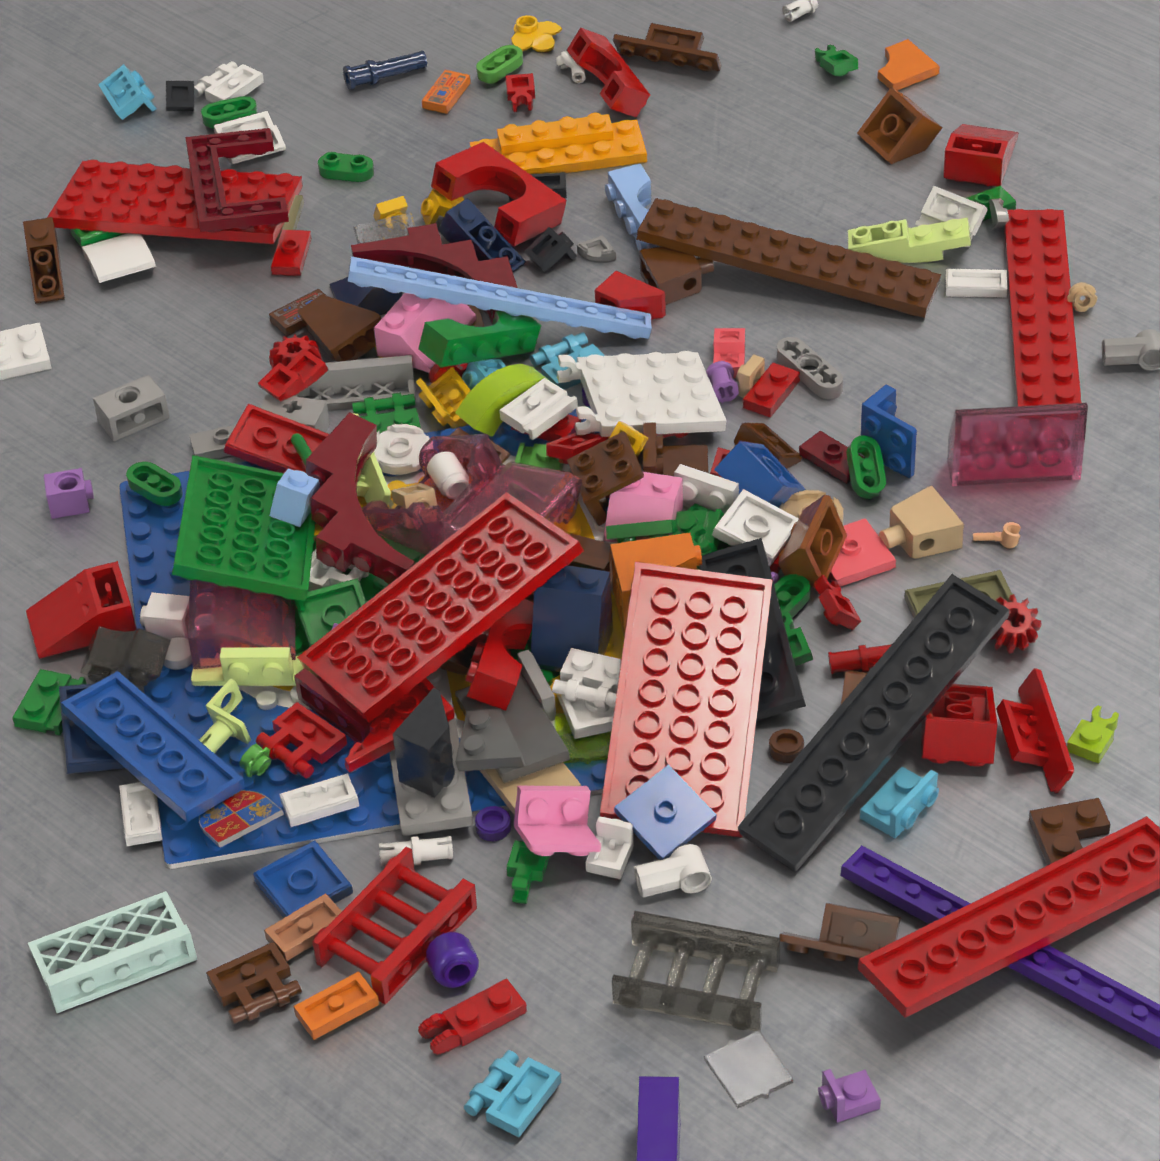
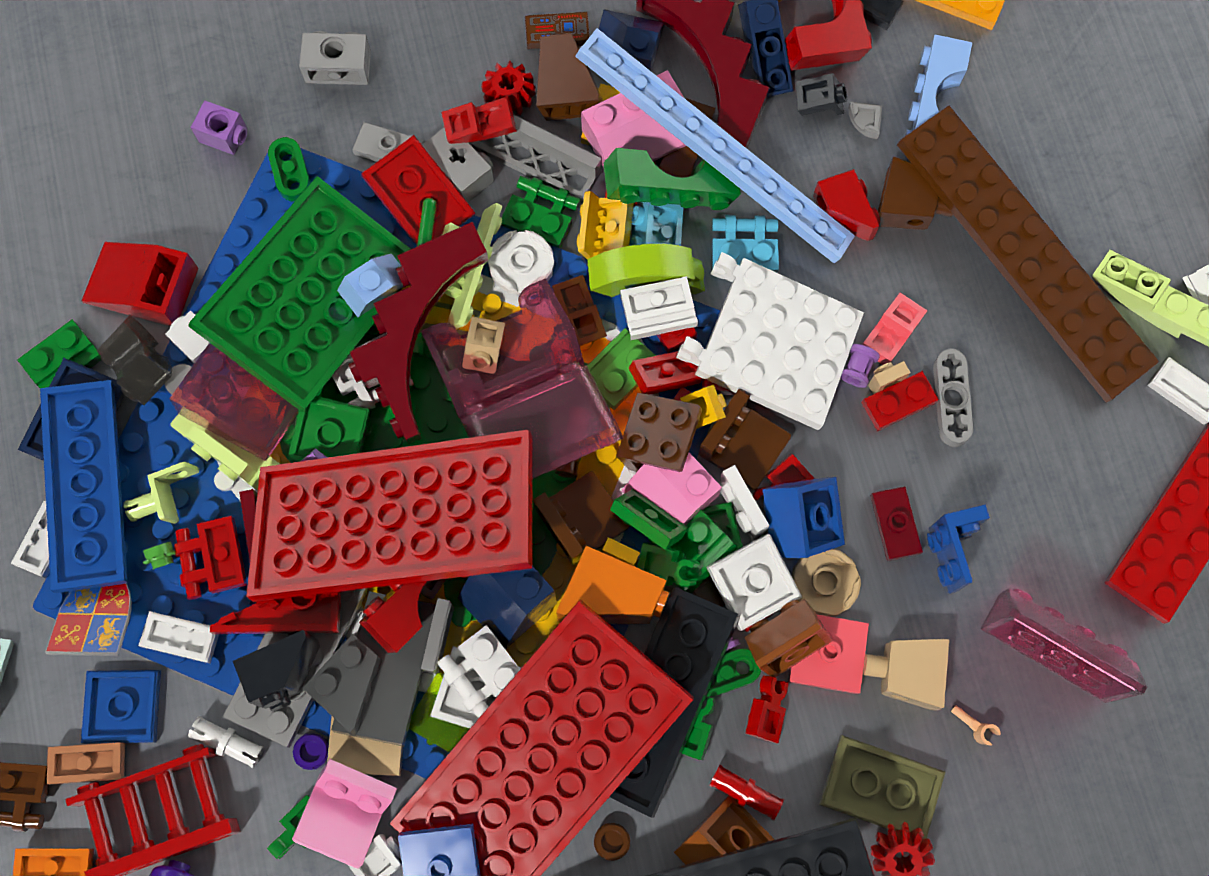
camera: 30 degrees right, 30 degrees up
white brick [427,452,470,499] -> none
reddish brown slope [734,422,802,469] -> none
green plate [846,435,886,499] -> none

